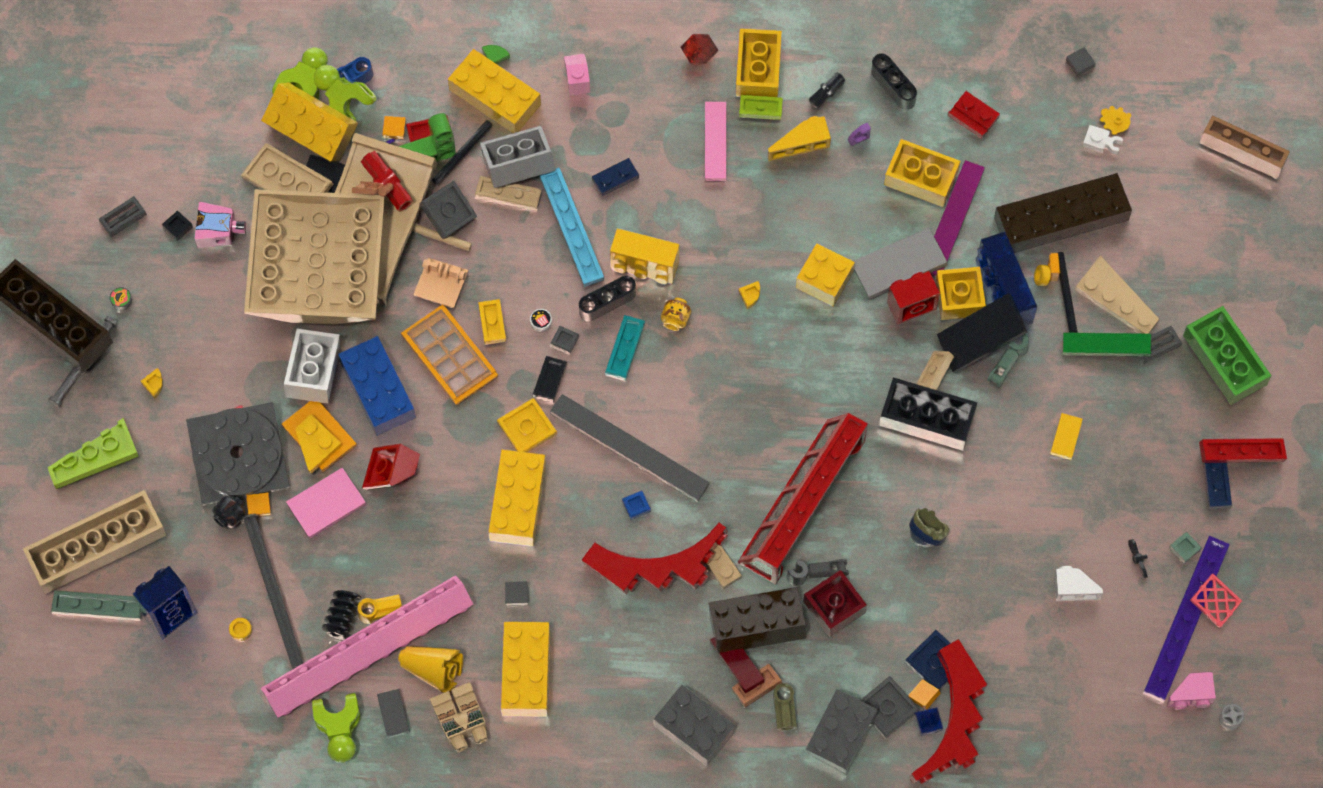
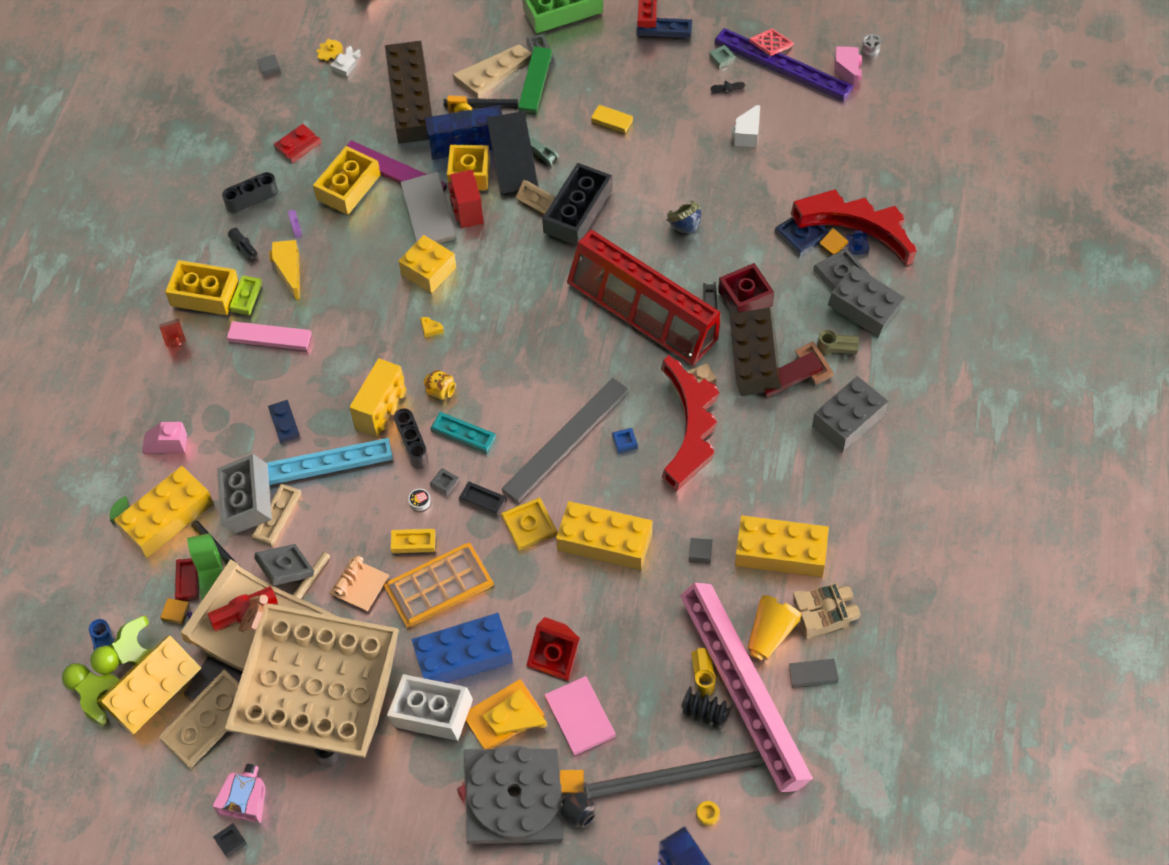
camera: 80 degrees left, 10 degrees down
lime piece [312,693,361,763] -> none

